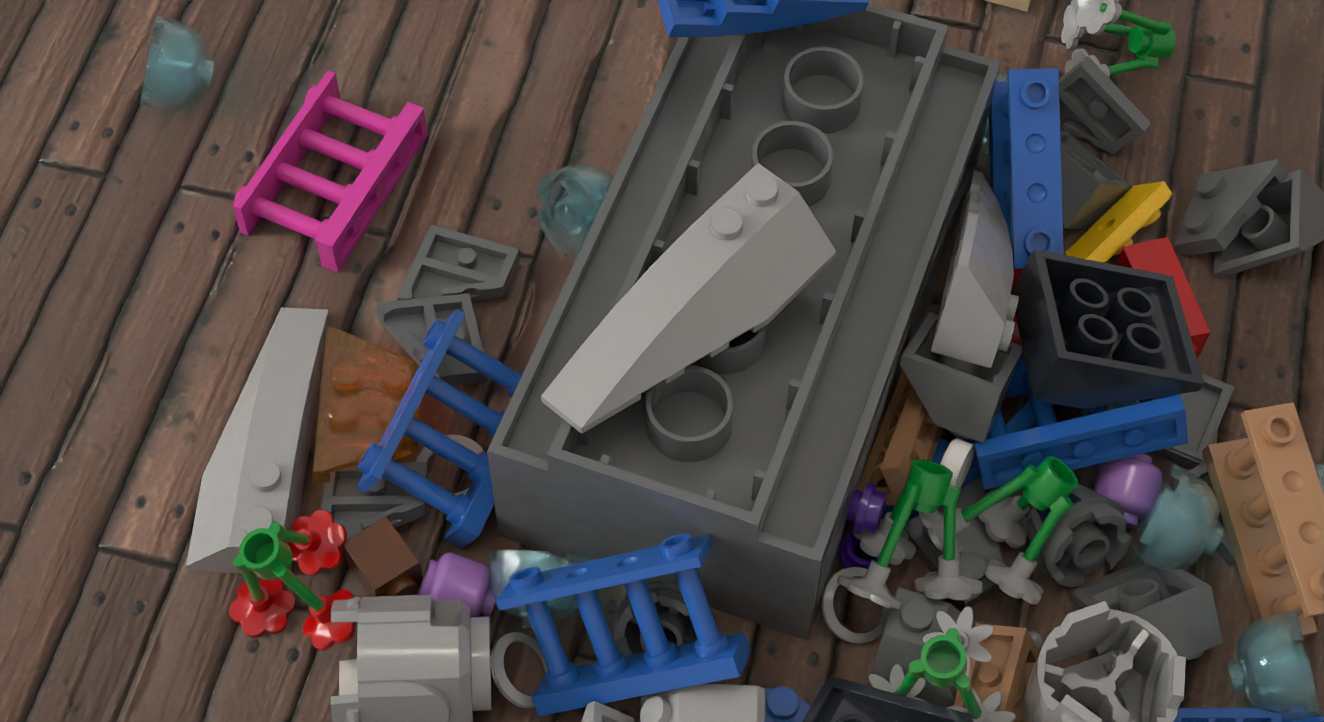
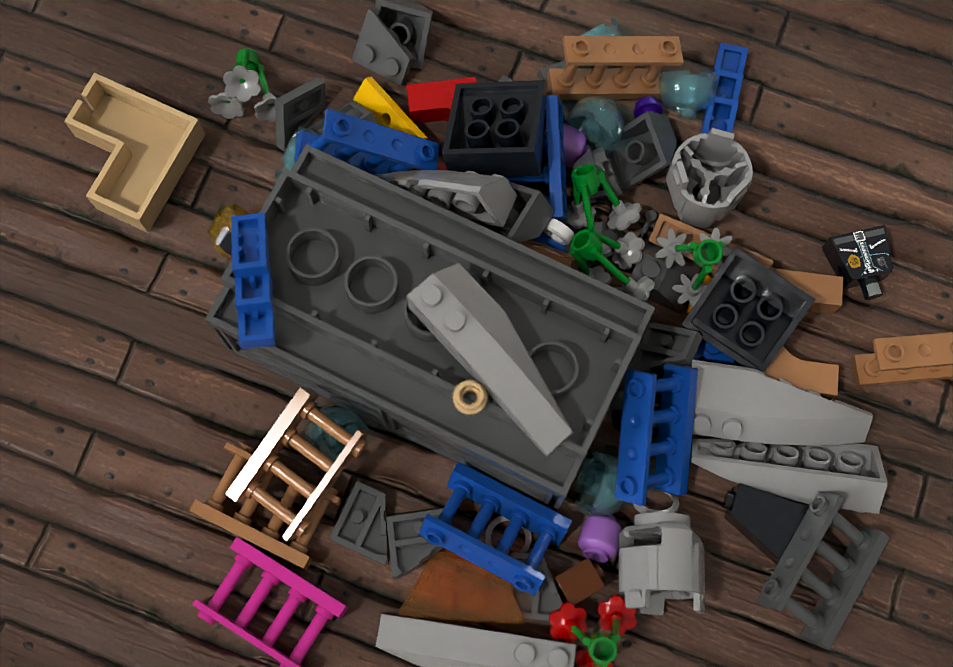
camera: 85 degrees left, 15 degrees up
none -> medium nougat fence [189,442,343,571]
none -> medium nougat fence [226,387,370,541]
none -> tan plate [453,380,488,415]
none -> dark grey wing [625,322,703,374]
none -> dark purple plate [633,96,663,119]

